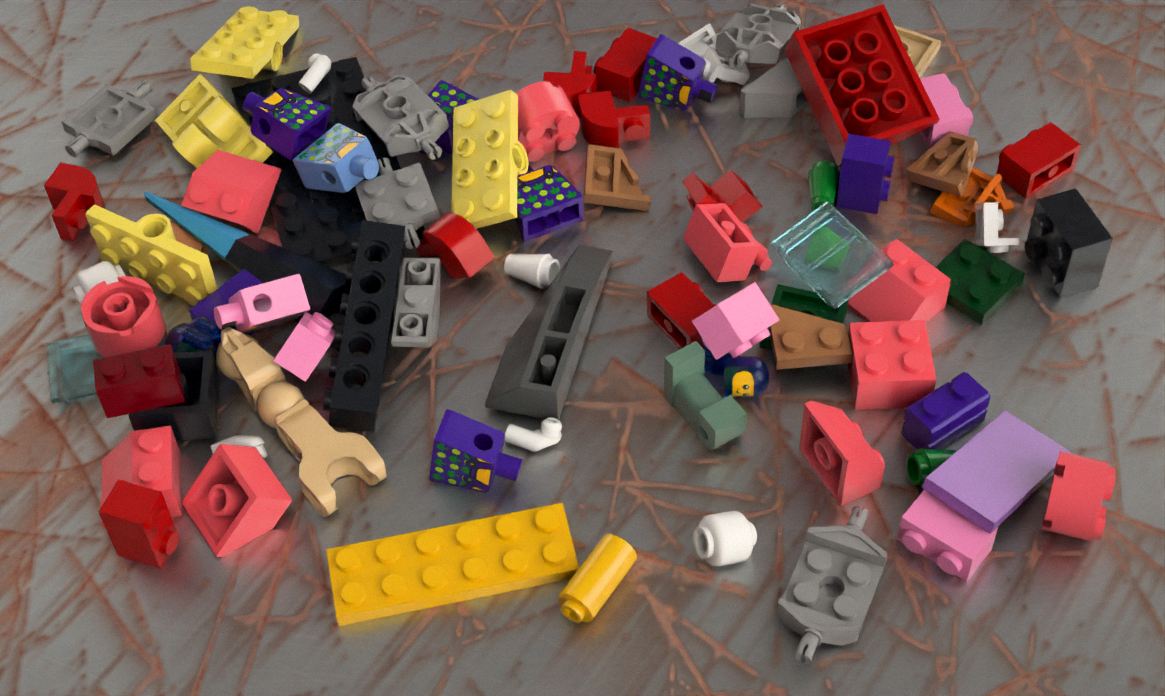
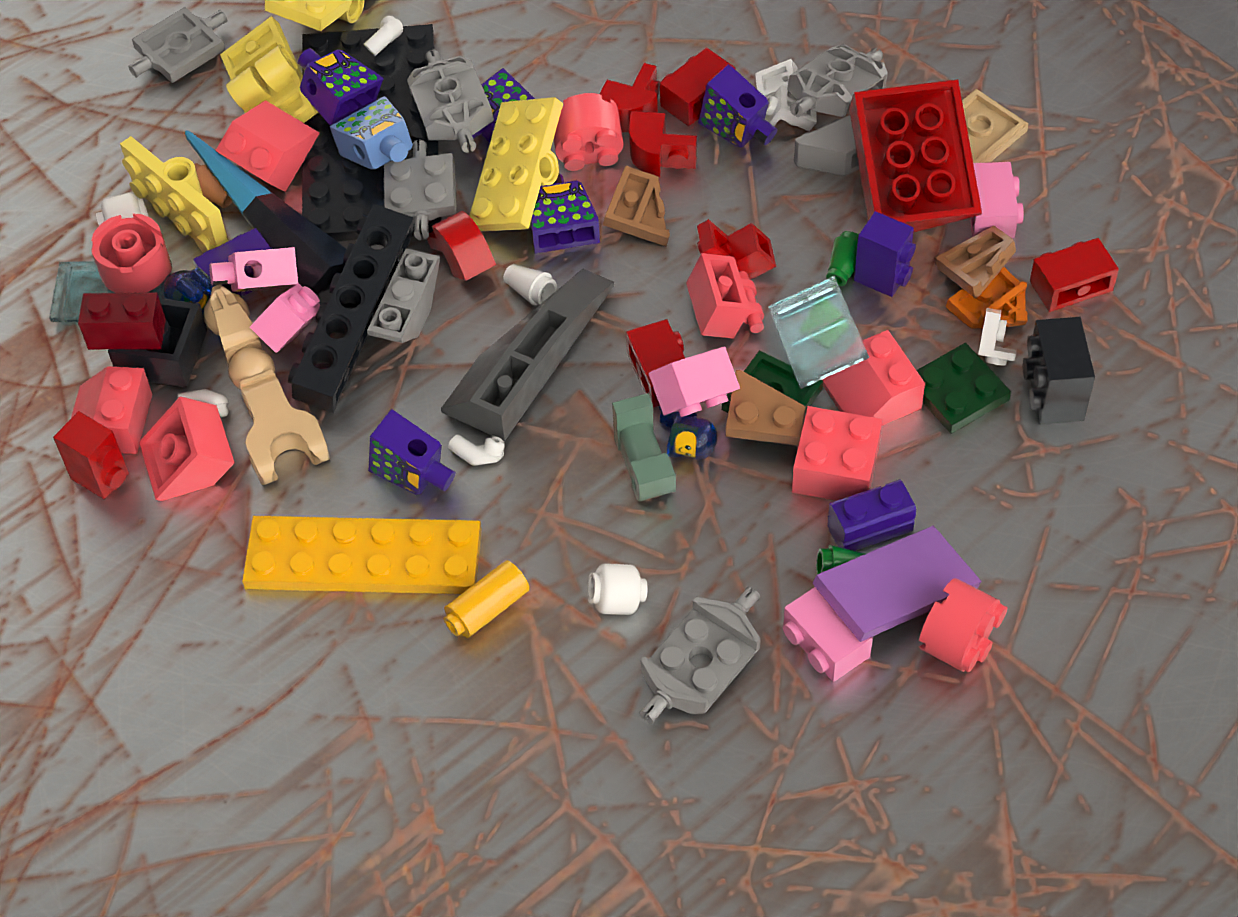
camera: 15 degrees right, 5 degrees up
red brick [44,162,105,242] -> none
coral slope [799,401,885,507] -> none

